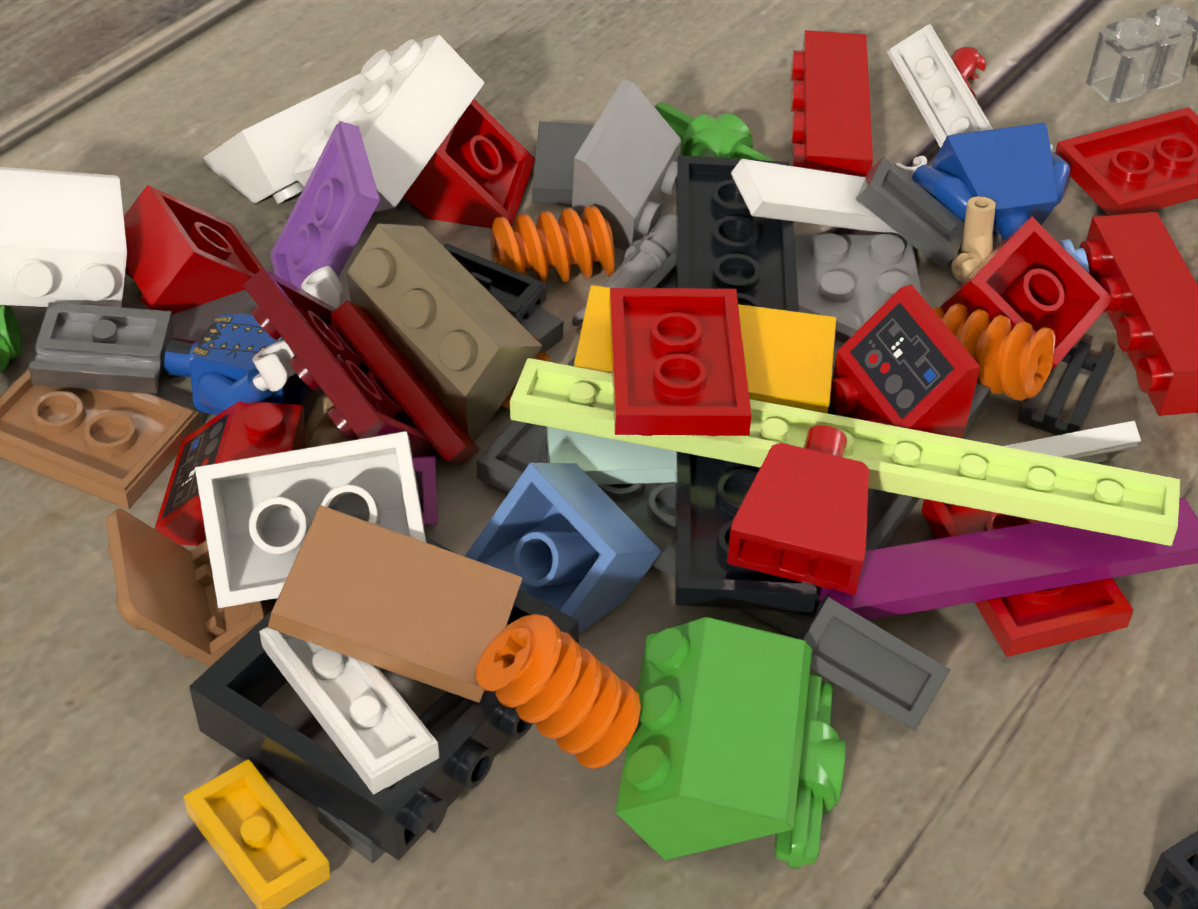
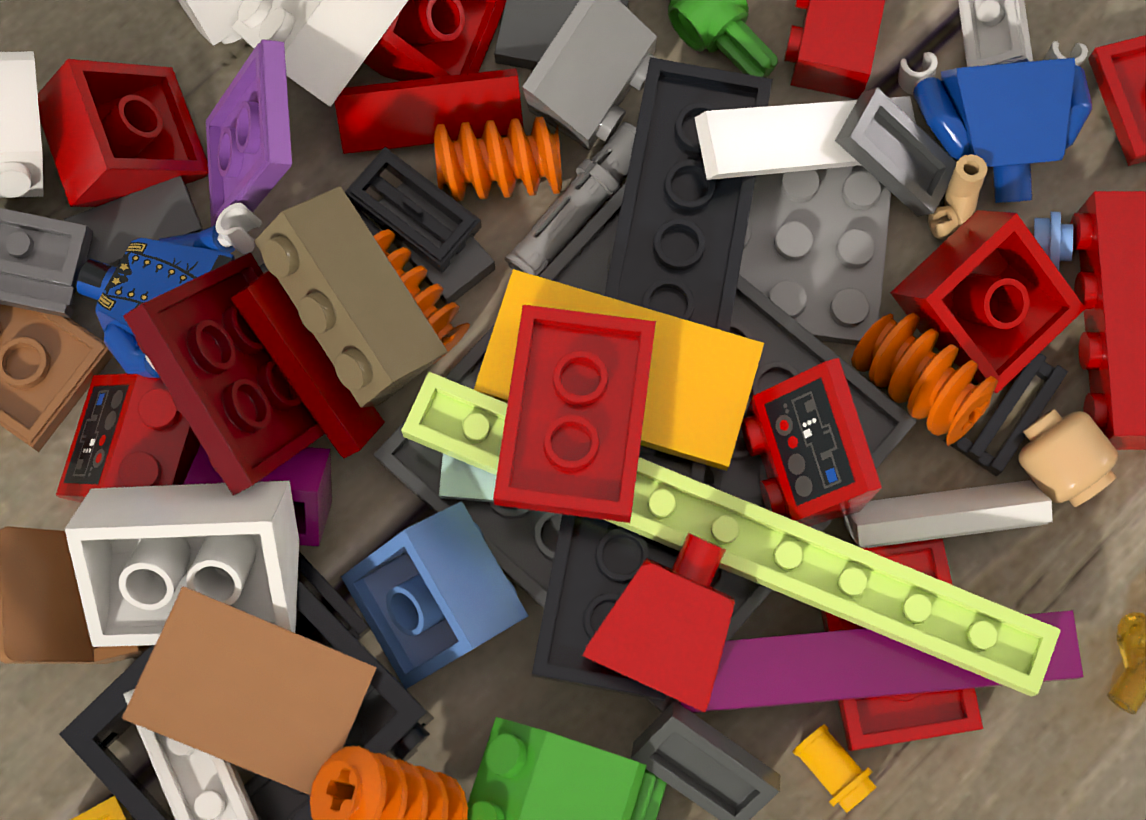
camera: 10 degrees right, 30 degrees up
none -> red tile [334,68,524,154]
none -> yellow pin [792,723,877,813]
none -> tan head [1018,408,1118,507]

